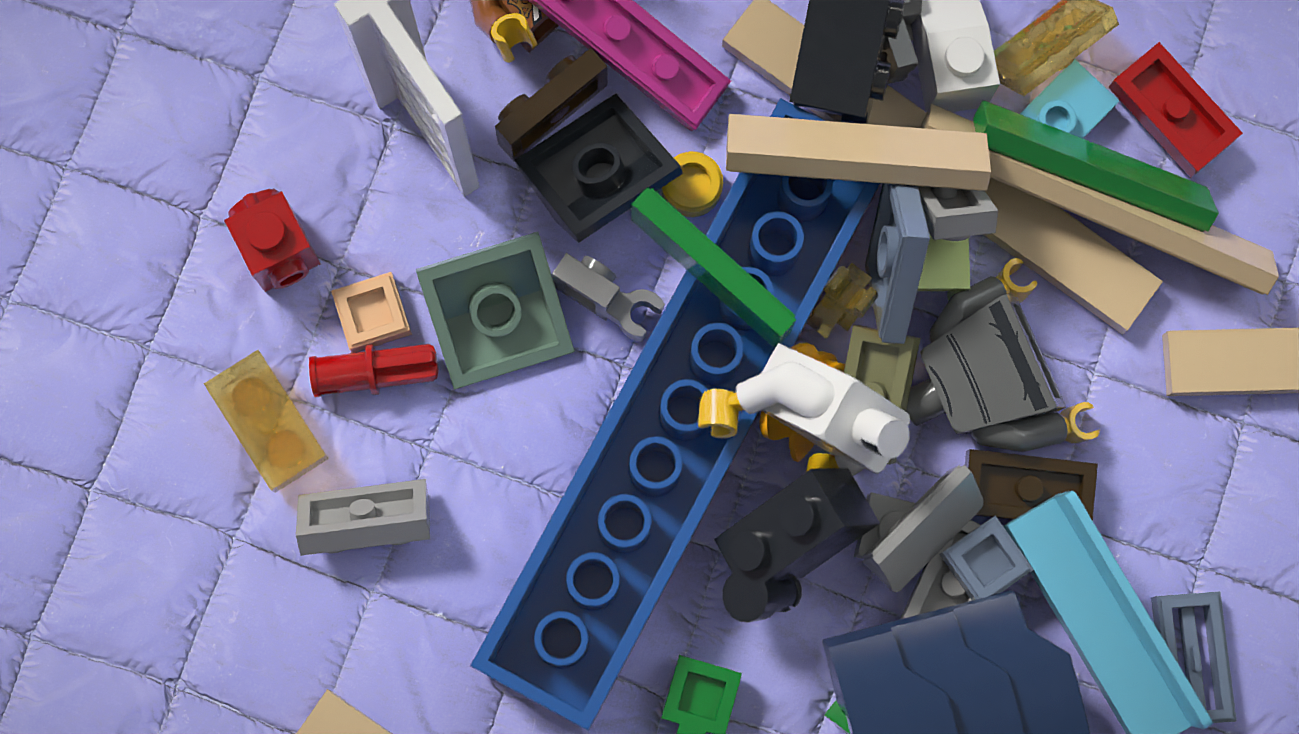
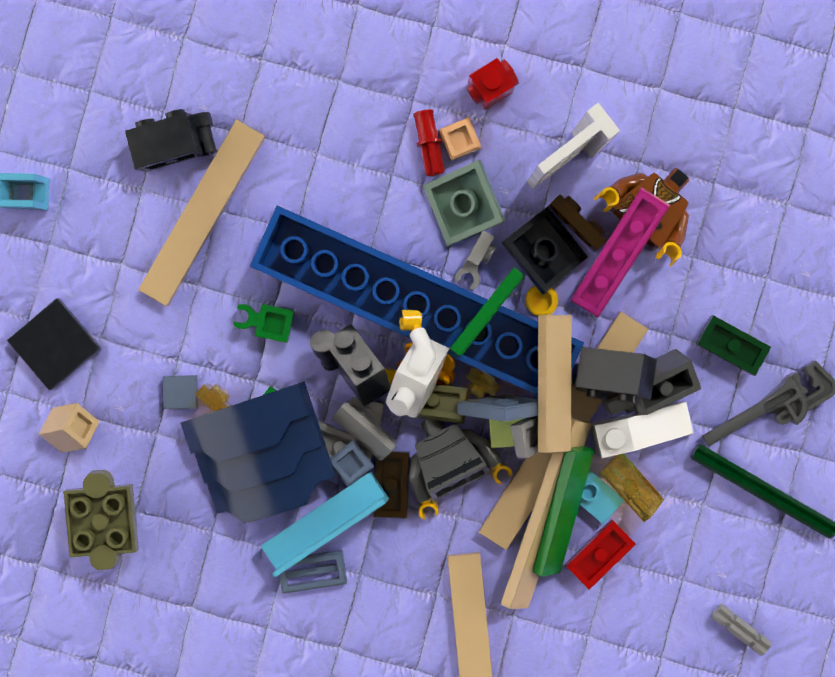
camera: 90 degrees right, 10 degrees up
clear yellow plate [204,349,329,493] -> none
light grey plate [296,479,430,556] -> none

